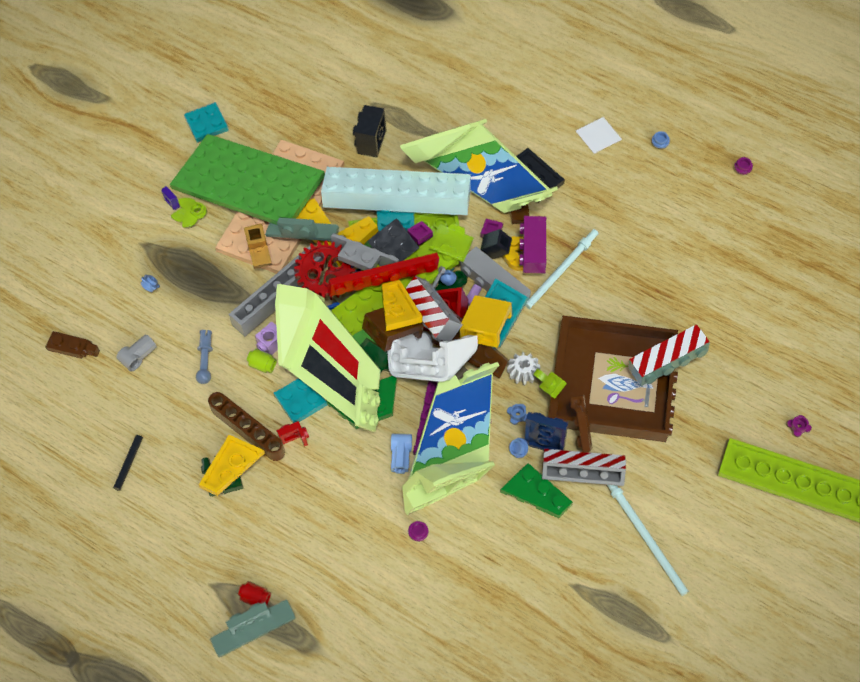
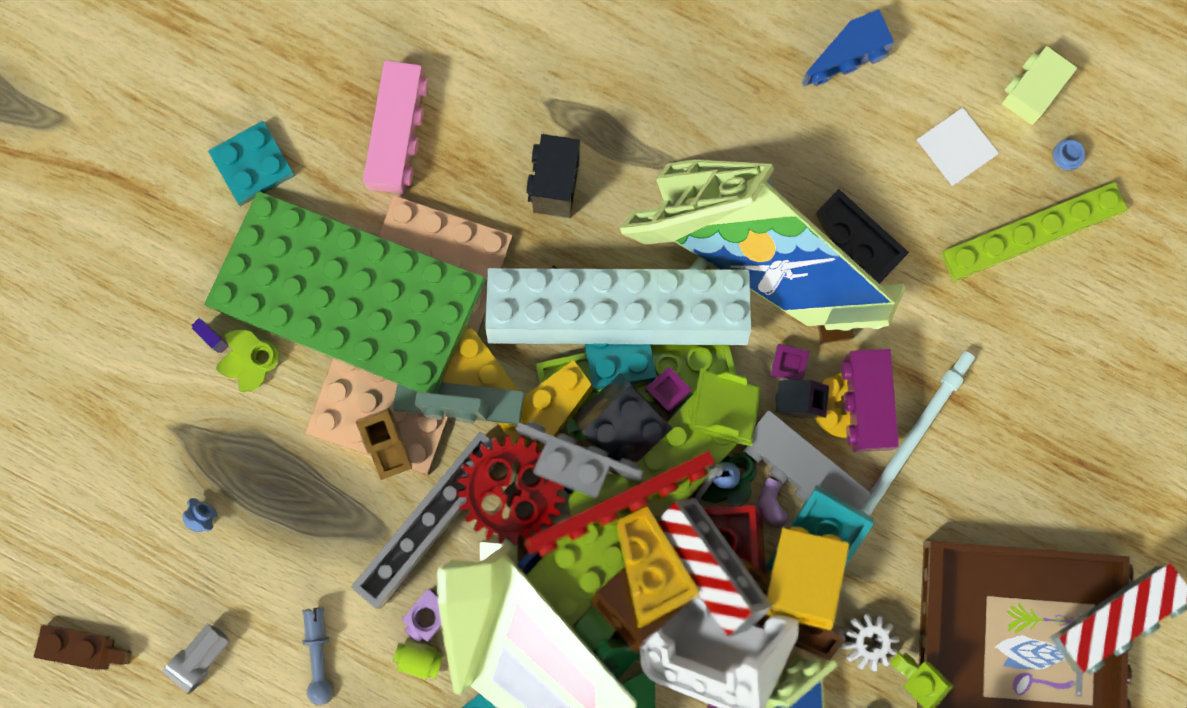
camera: 10 degrees left, 20 degrees up
none -> bright pink brick [363,60,429,195]
none -> blue slope [802,9,894,87]
none -> lime plate [940,182,1128,282]
none -> yellowish green brick [1002,46,1077,125]

